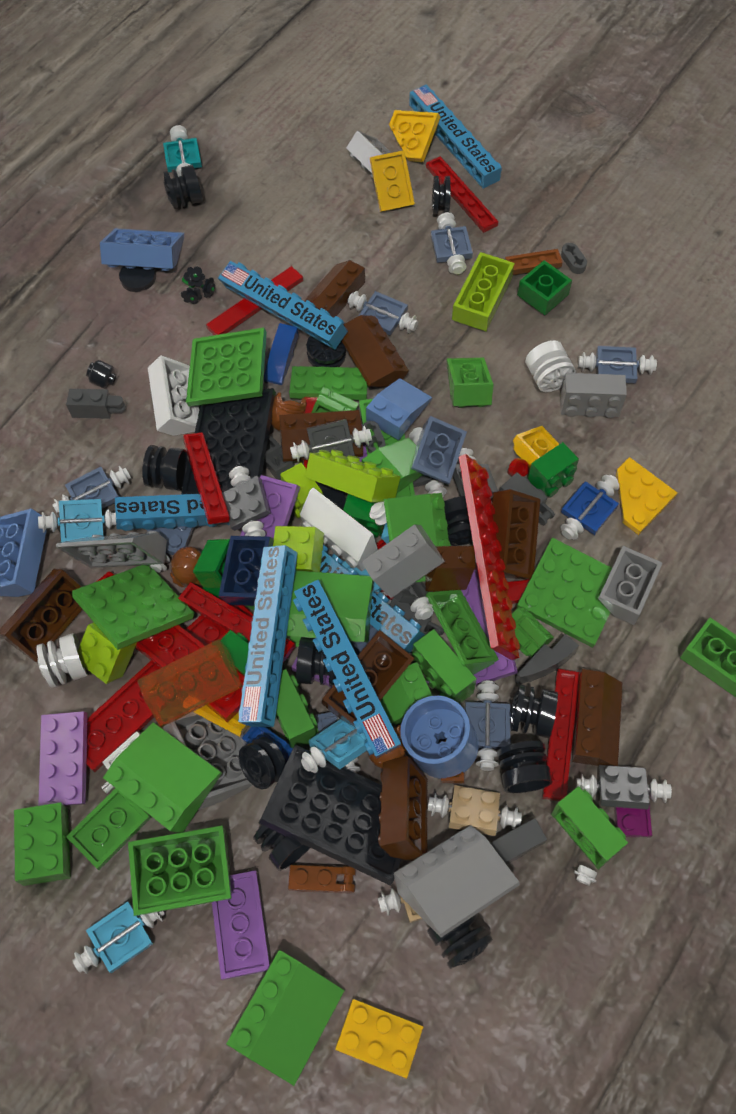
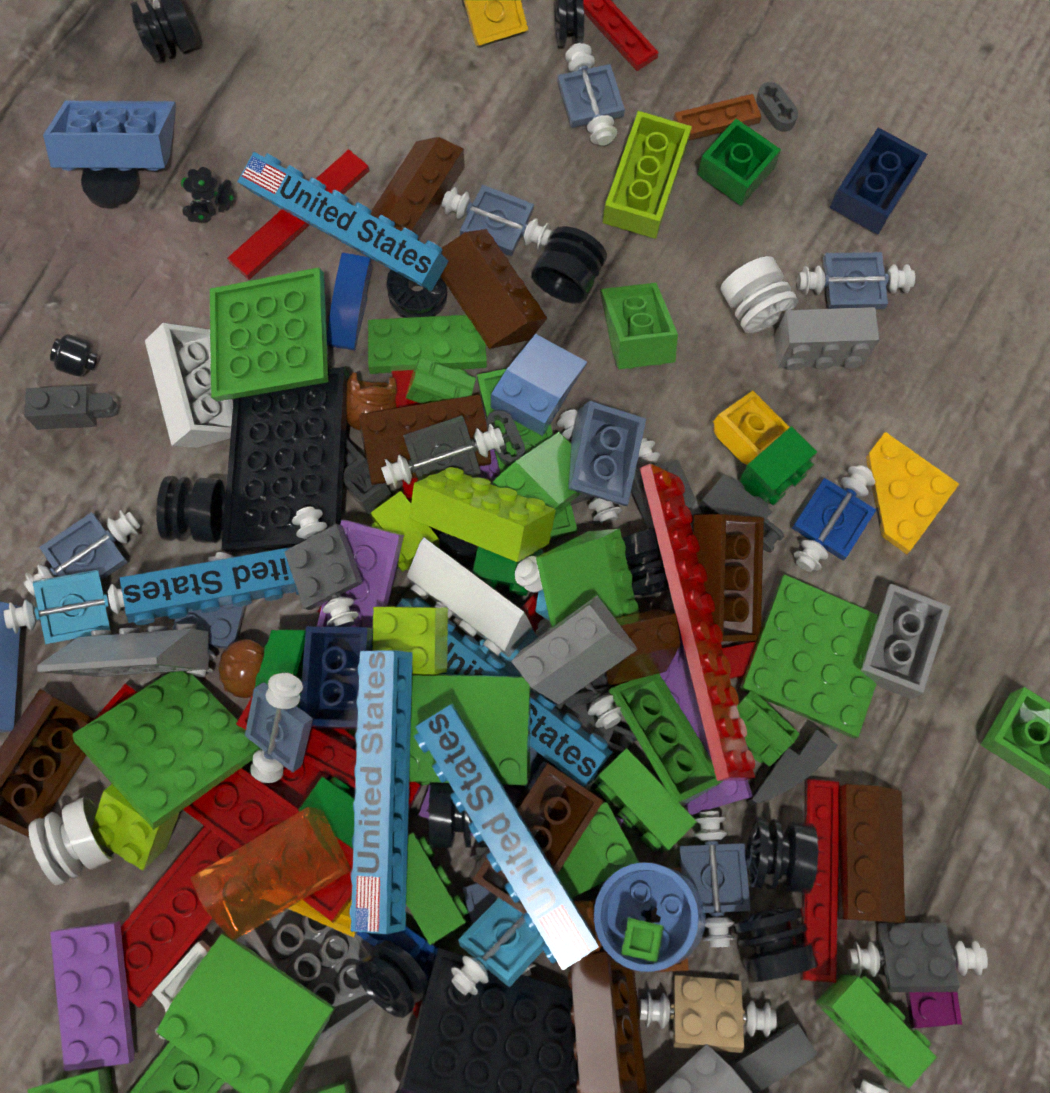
camera: 10 degrees left, 10 degrees up
red tile [183,433,229,525] -> none
red tile [508,458,529,477] -> none
none -> sand blue plate [245,673,313,783]
none -> black wheel [532,226,607,304]
none -> bright green tile [621,918,664,962]
none -> dark blue brick [829,127,928,235]

